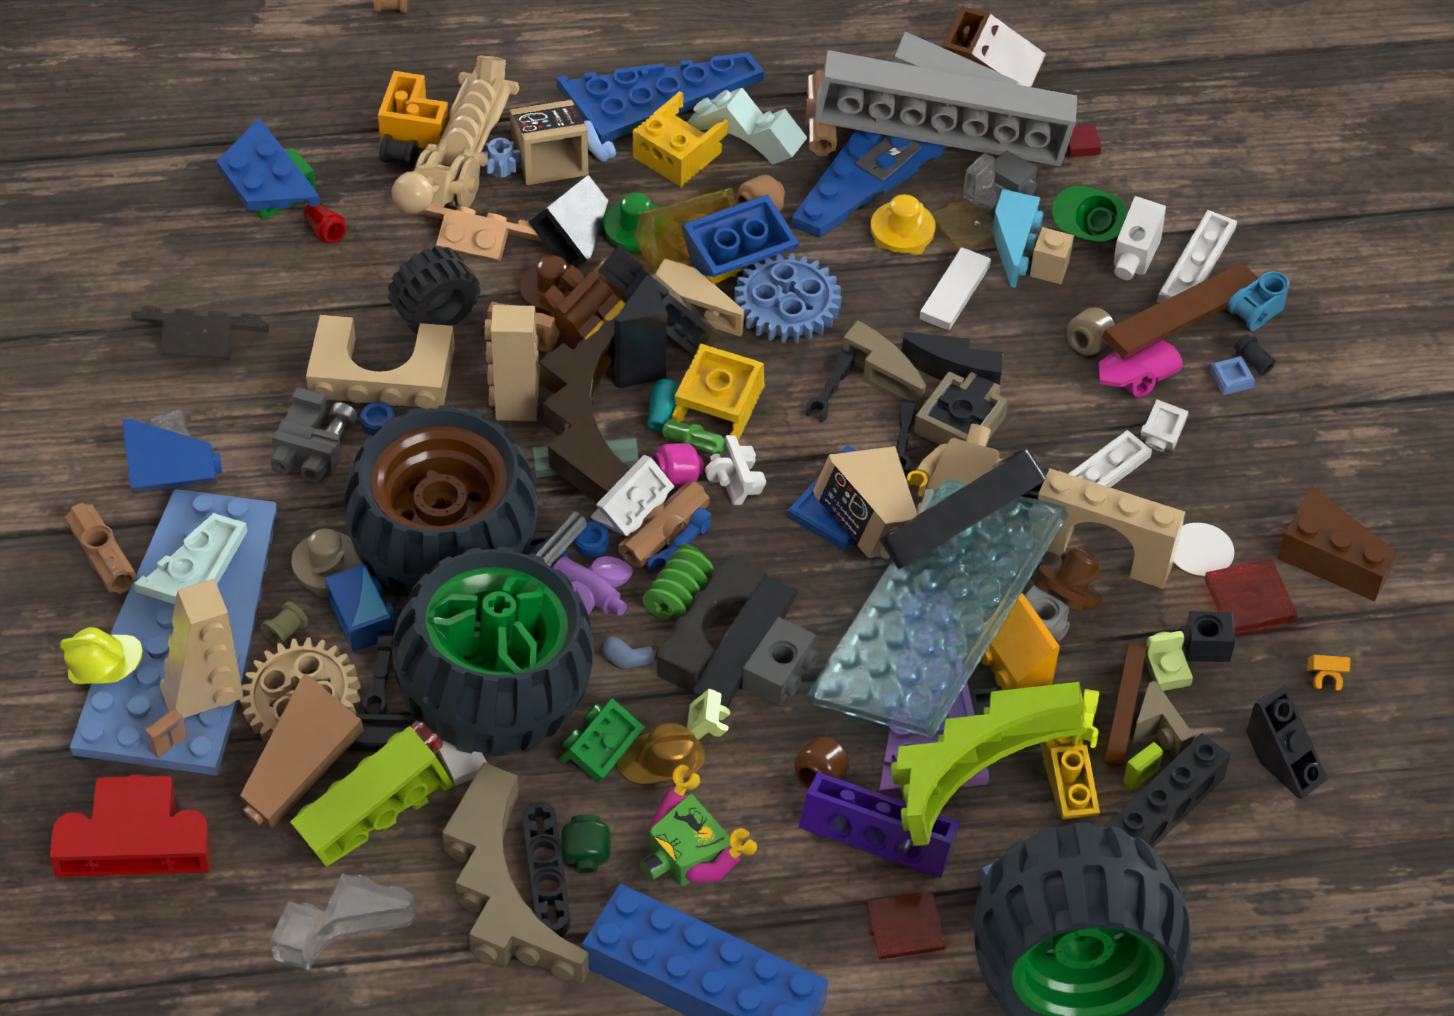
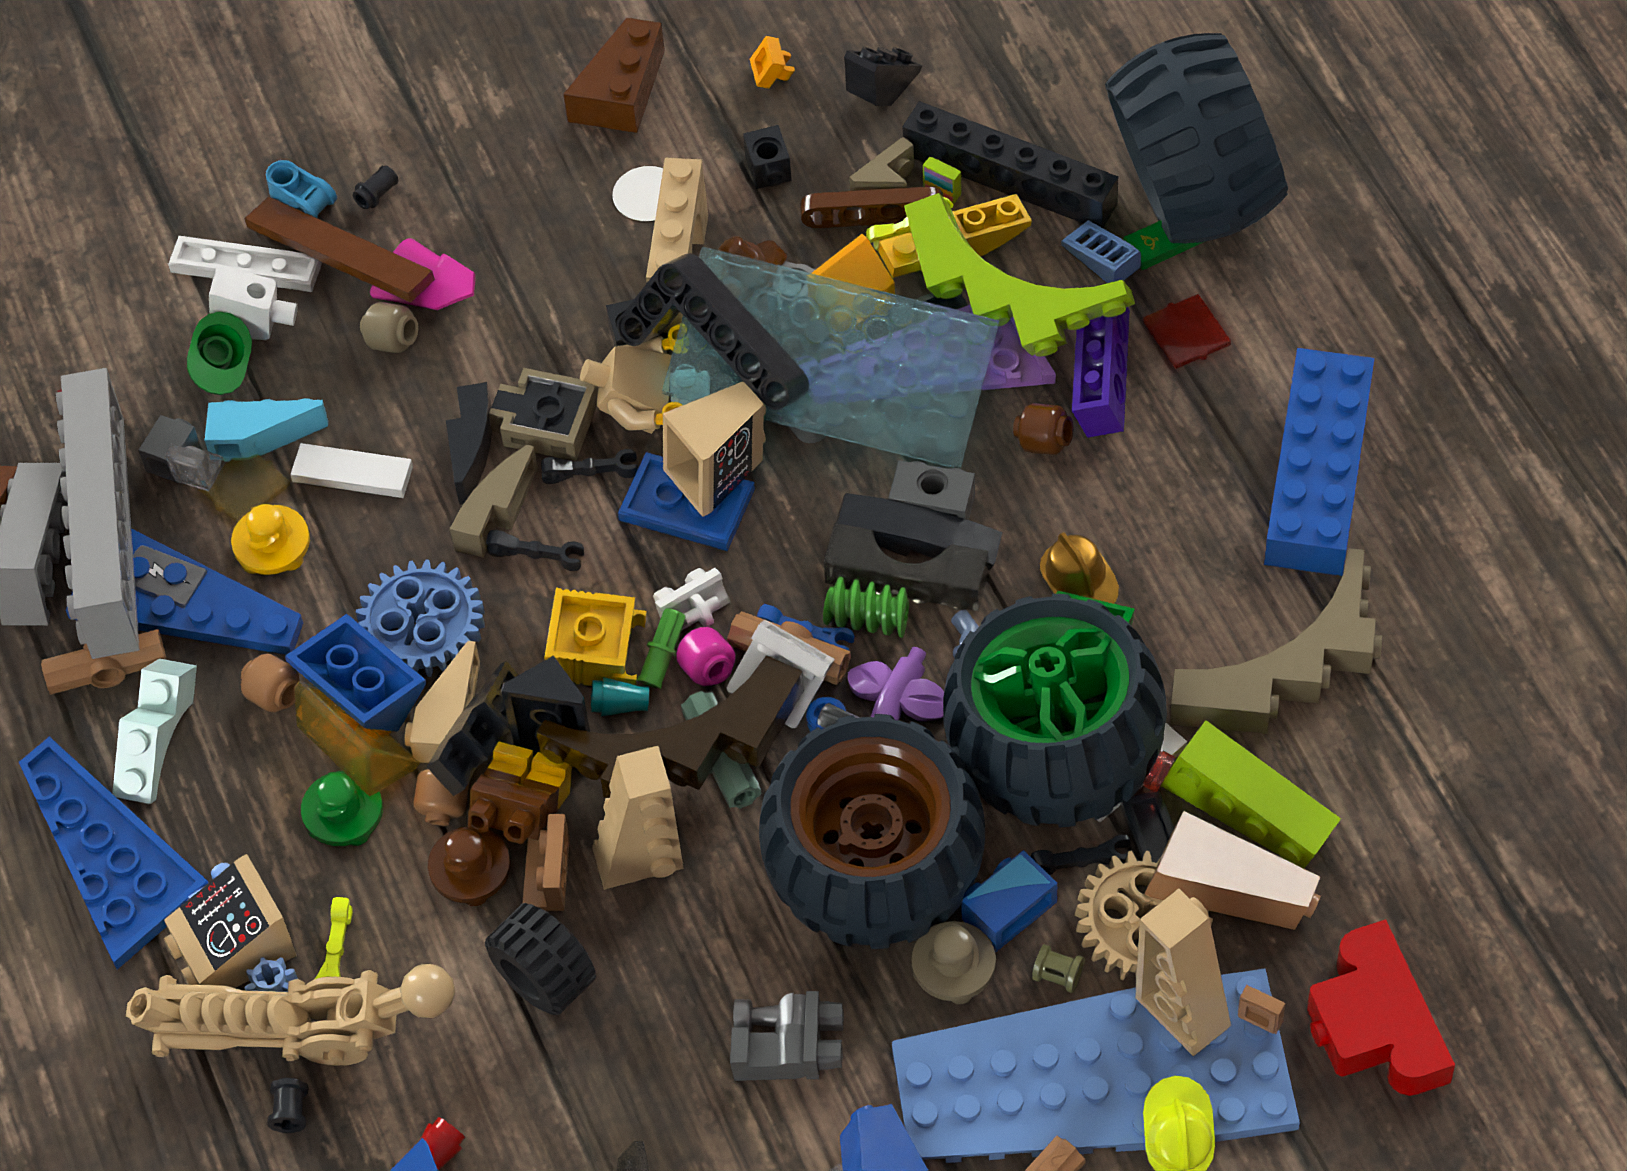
camera: 100 degrees left, 5 degrees up
light aqua wing [134,513,247,604] -> none
clear arch [270,874,417,970] -> none
tan arch [306,315,455,409] -> none
blue tile [360,402,395,436] -> none
light orange brick [378,71,449,149] -> none
light nougat bracket [419,203,543,262] -> none
black beam [522,802,570,937] -> none
slope [528,175,608,268] -> none
dark green head [561,815,611,873] -> none
yellow piece [633,91,728,187] -> none
torso [640,765,757,886] -> none
yellowish green tile [687,689,730,740] -> none
tan brick [1030,227,1074,284] -> none
white tile [1069,430,1152,487] -> none
white bracket [1141,399,1188,452] -> none
yellowish green bracket [1144,631,1193,691] -> none
clear red tile [1204,559,1298,634] -> none
medium blue tile [1209,356,1255,395] -> none
none -> neon yellow piece [315,897,353,979]

